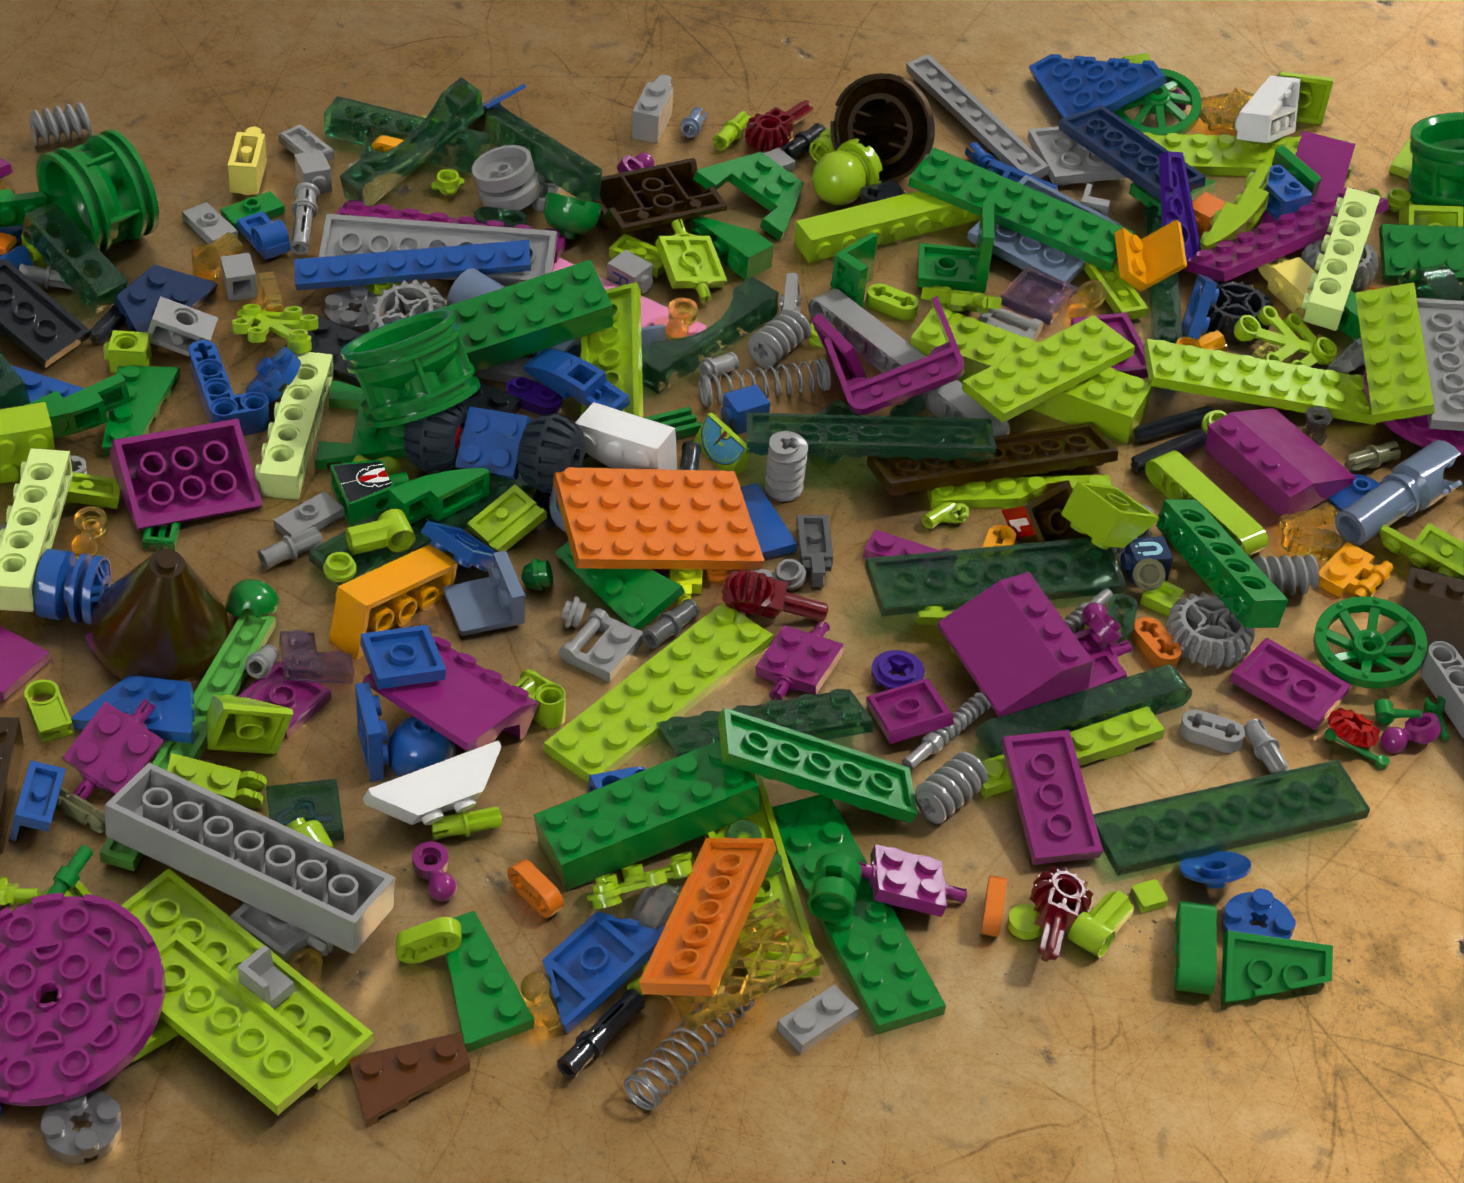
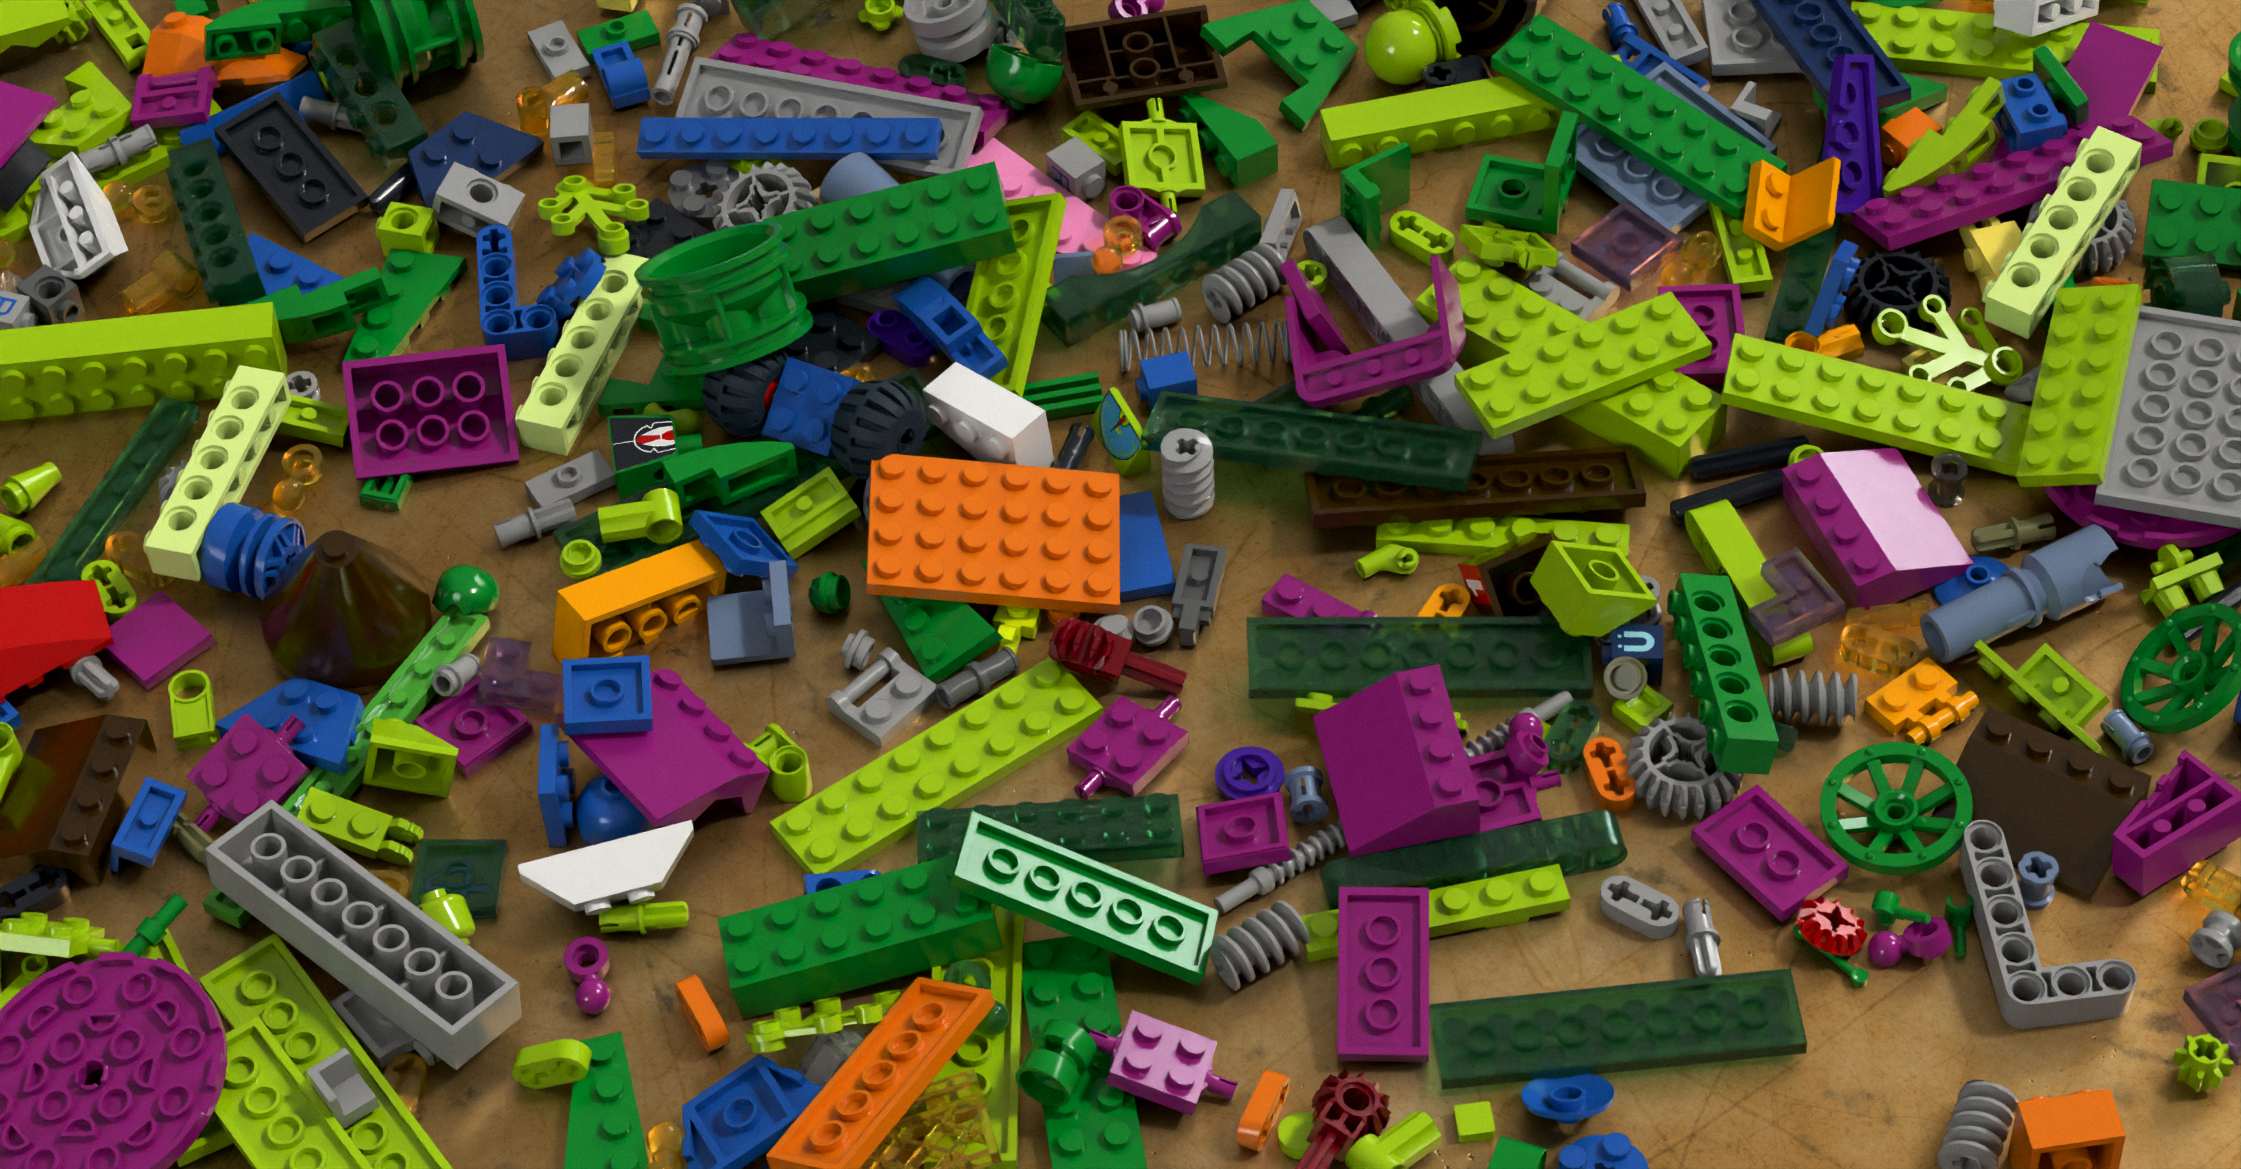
camera: 20 degrees right, 5 degrees up
none -> magenta piece [1109,185,1182,253]
none -> sand blue bush [1284,766,1329,824]
none -> plate [1748,547,1845,648]

